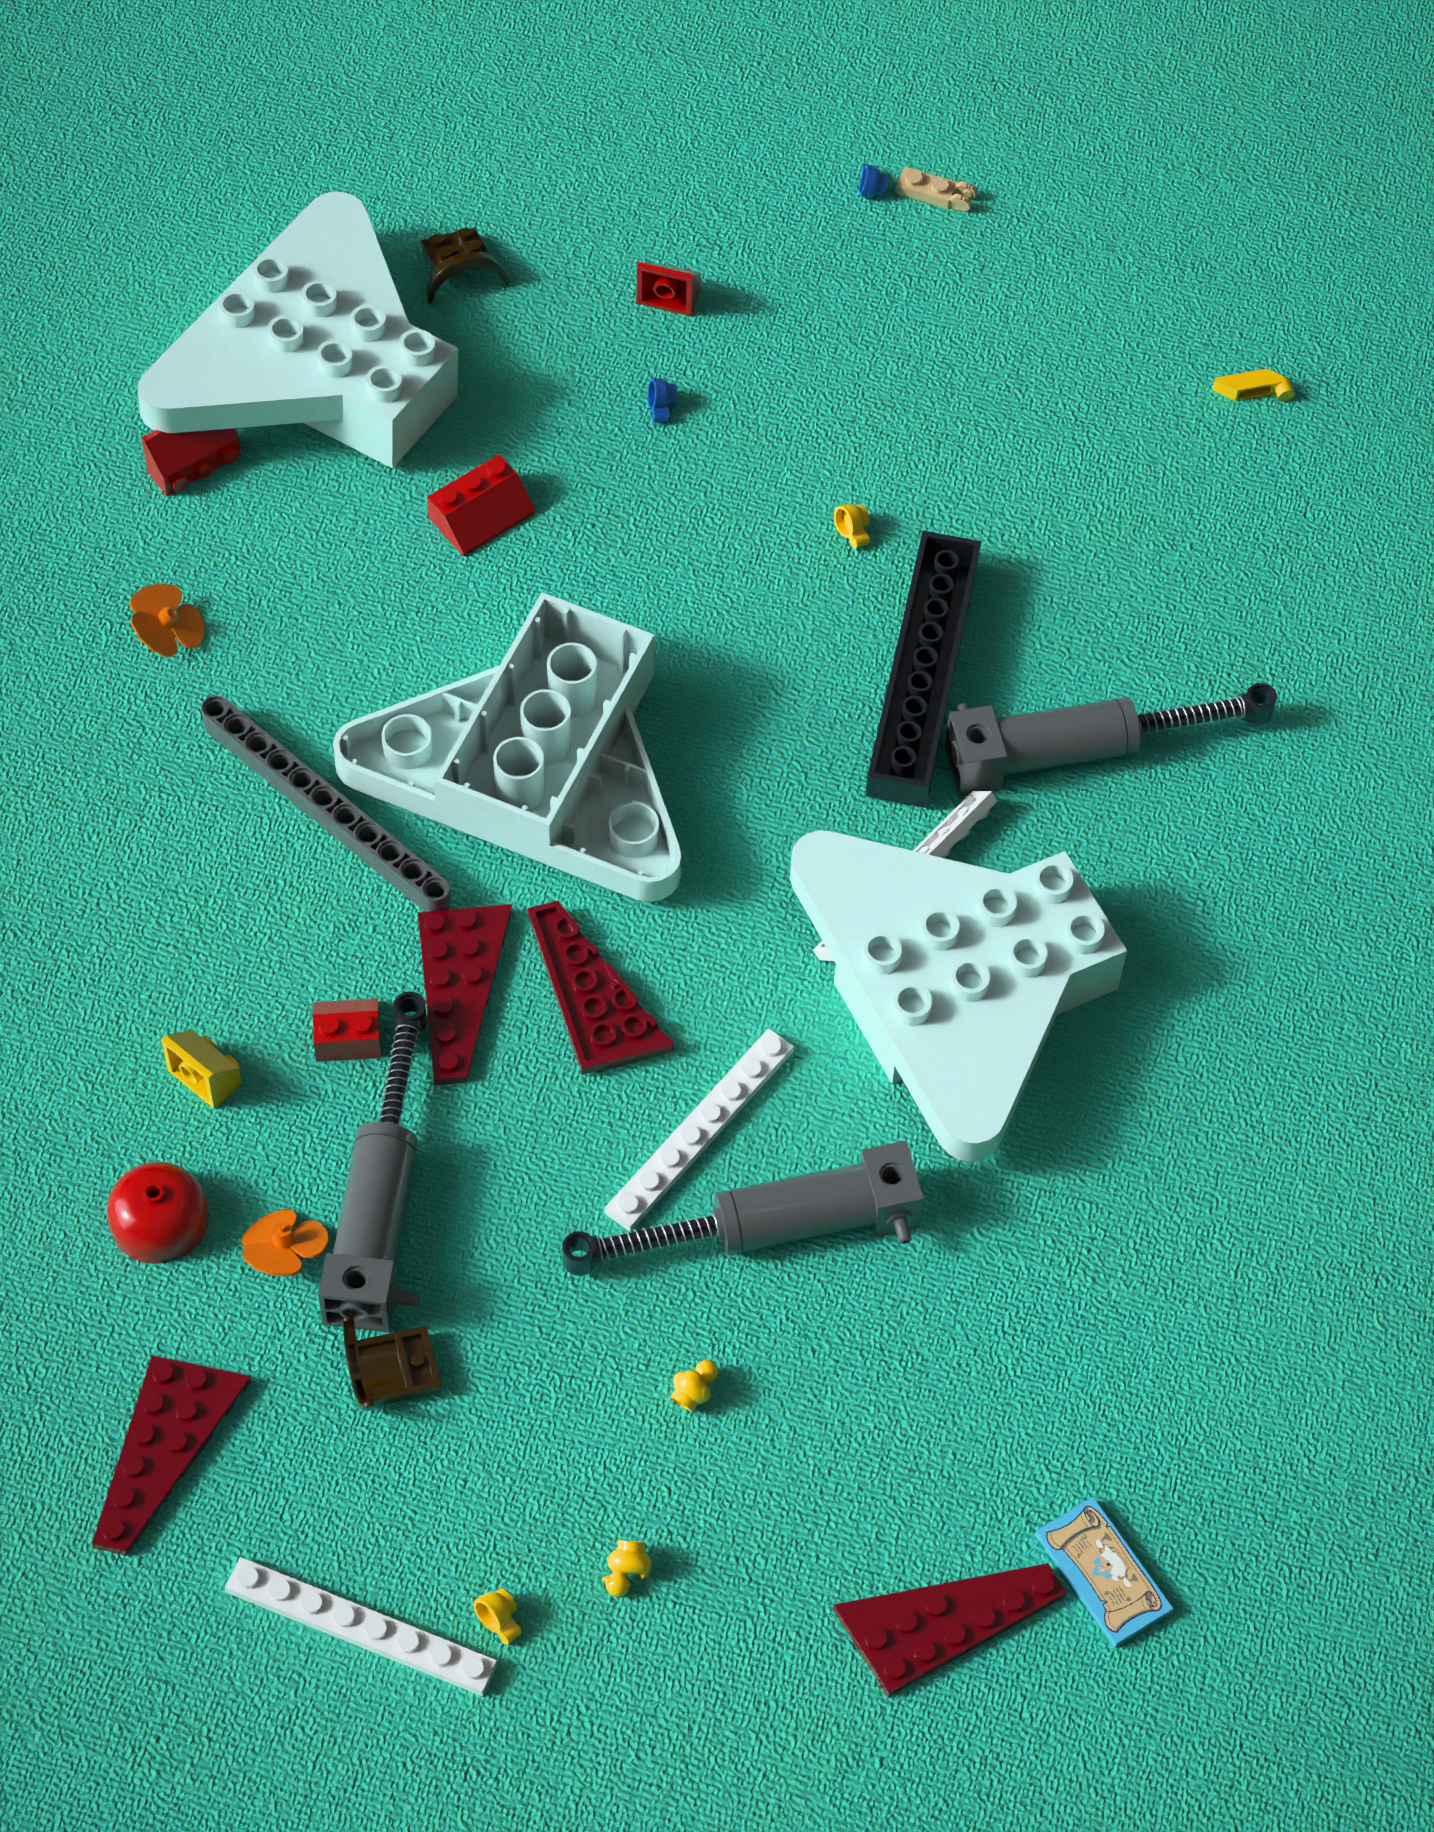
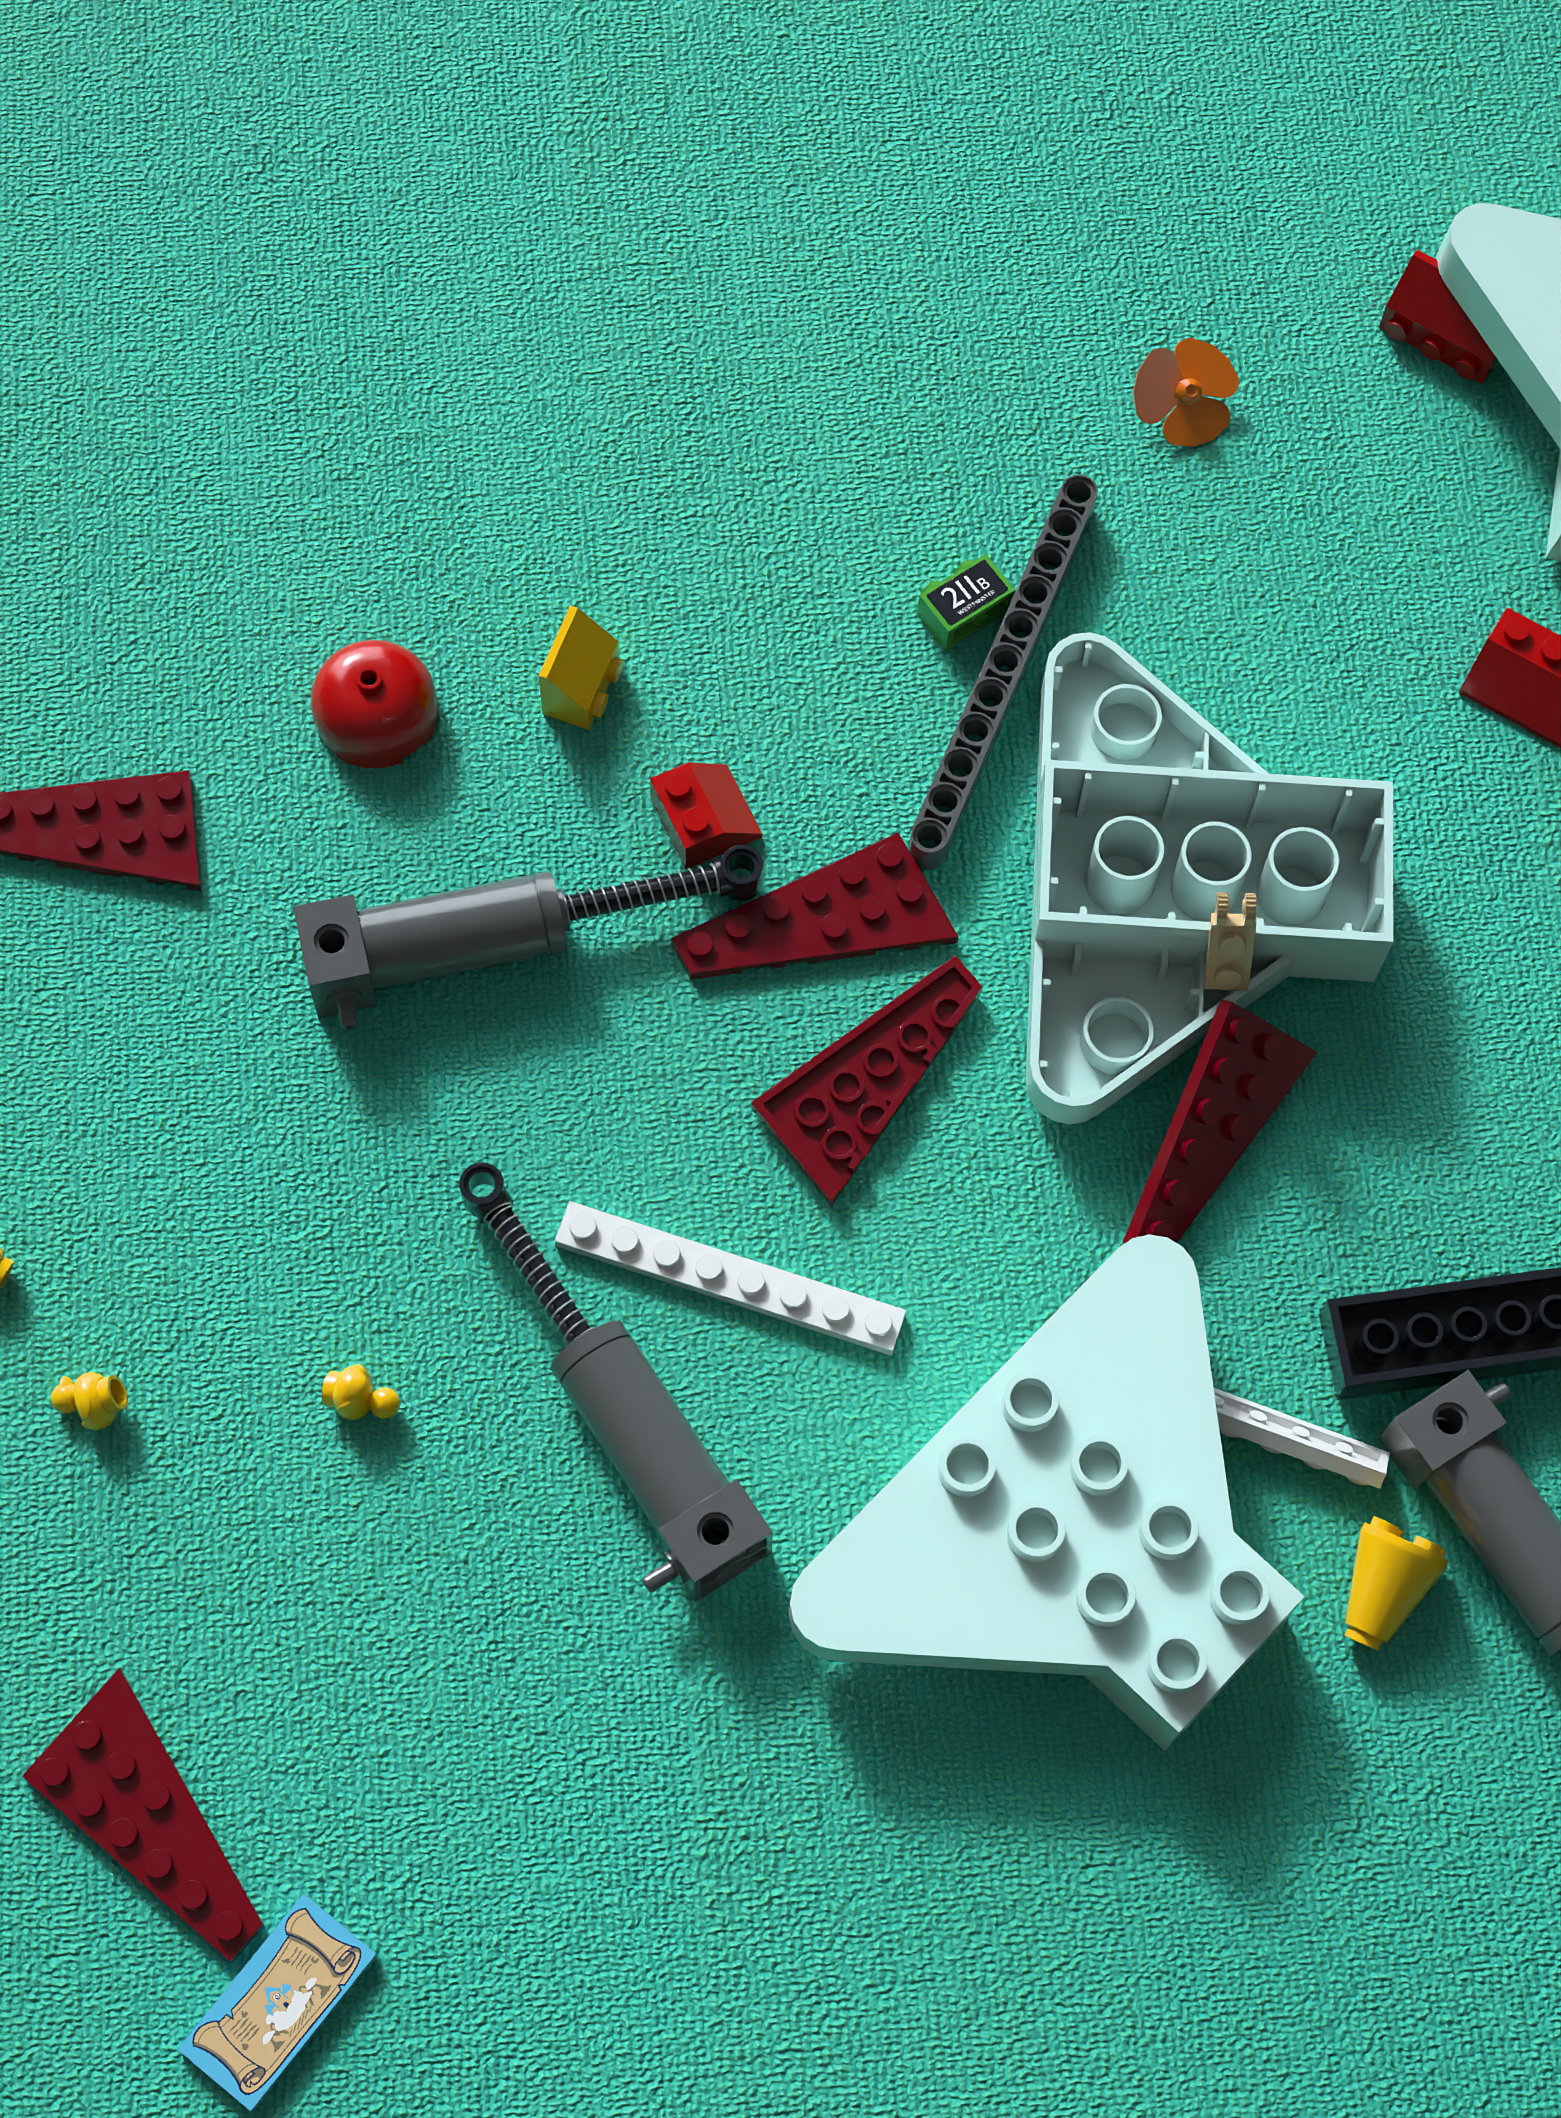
camera: 70 degrees right, 10 degrees up
orange piece [241,1209,329,1276] -> none
dark brown piece [343,1315,442,1411] -> none
none -> brick [917,554,1015,651]
none -> dark red wing [1122,1000,1317,1244]
none -> tan hinge [1204,892,1256,990]
none -> yellow cone [1344,1516,1449,1651]

